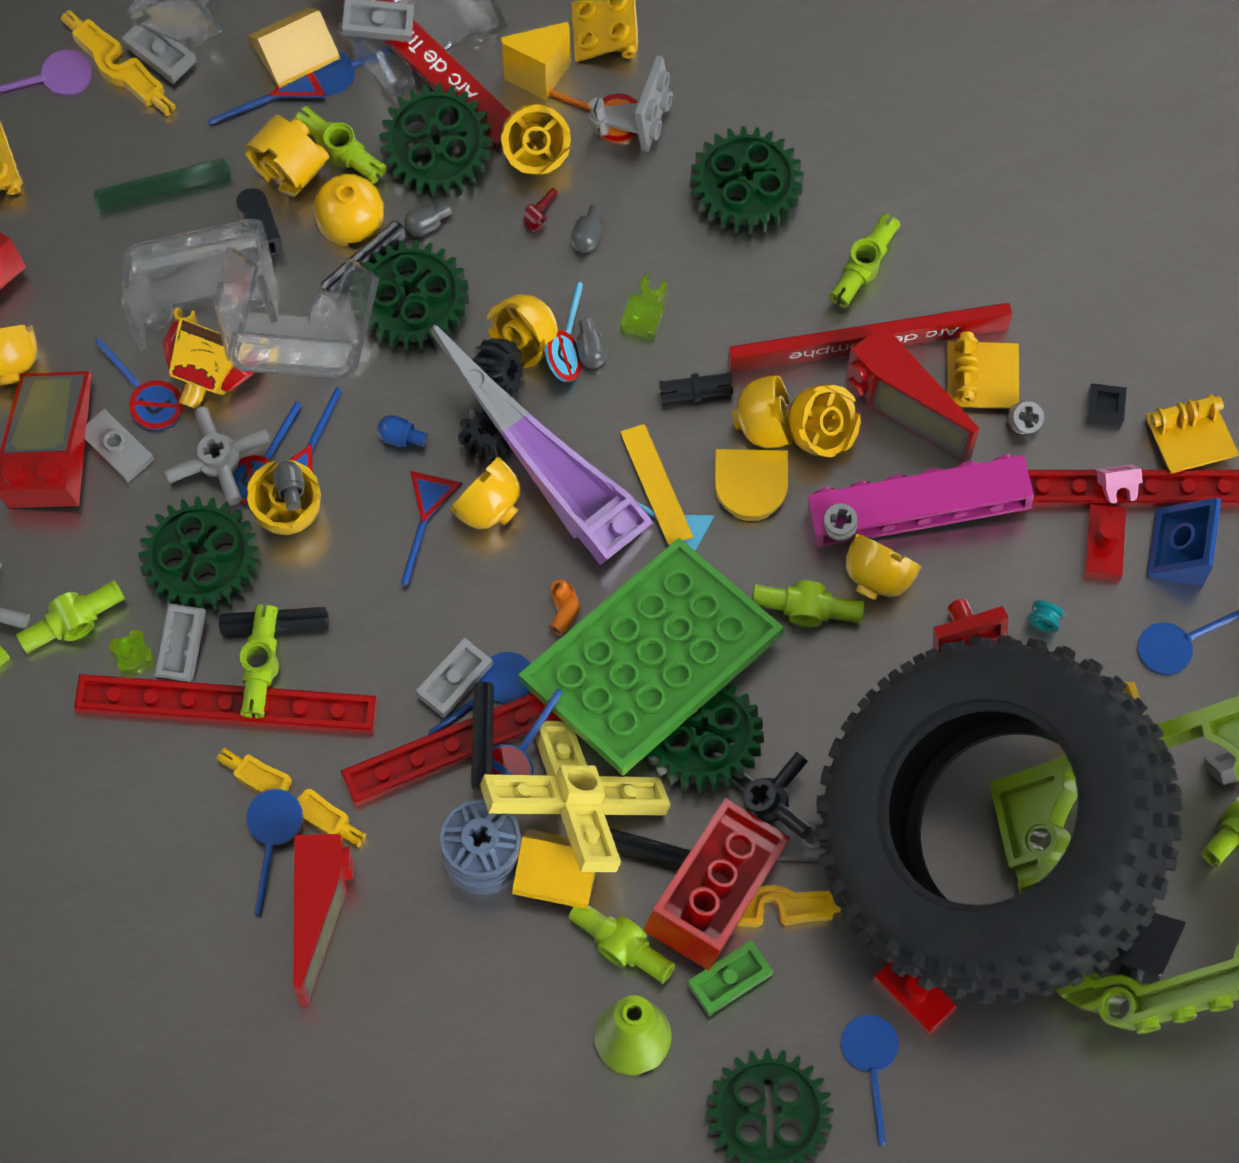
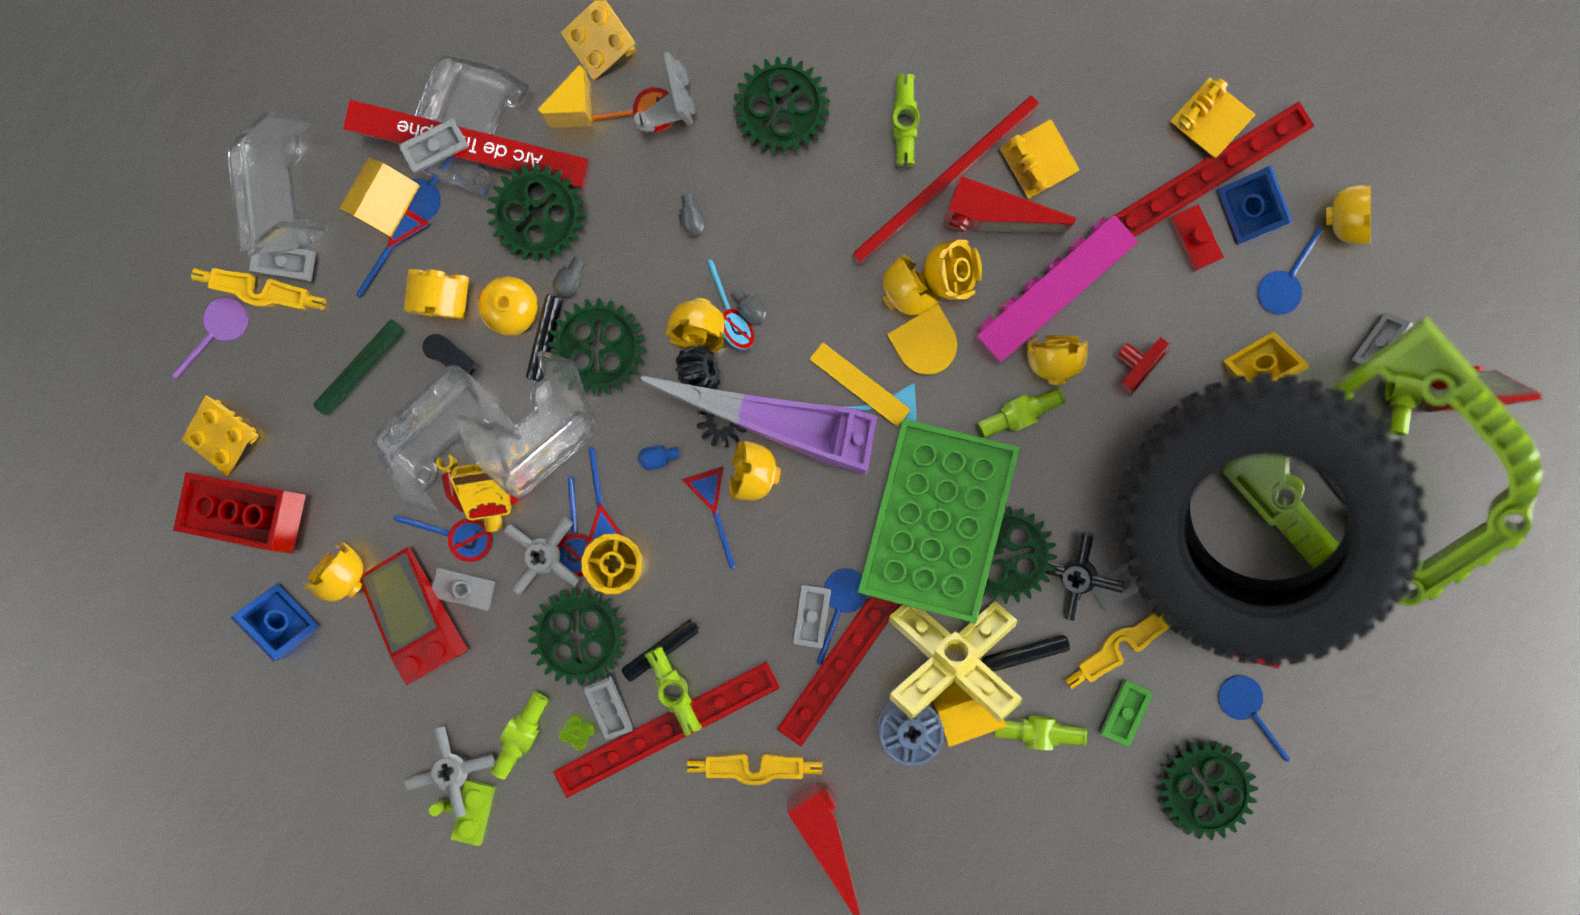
camera: 35 degrees left, 20 degrees up
blue piece [247,789,303,917] -> none
dark grey cylinder [273,461,305,511] -> none
lime pin [295,106,387,184] -> none
black axle [471,682,494,791] -> none
piece [492,689,562,775] -> none
yellow cylinder [501,103,571,175] -> none
dark red hand [523,188,558,232] -> none
orange arm [548,579,580,636] -> none
lime cone [594,995,672,1076] -> none
clear neon green plate [620,274,667,340] -> none
red slope [643,798,791,971] -> none
black pin [659,372,734,404] -> none
light grey bush [824,504,857,541] -> none
light grey bush [1007,401,1044,434] -> none
teal bush [1027,600,1064,633] -> none
black tile [1086,383,1127,426] -> none
bright pink tile [1096,464,1143,503] -> none

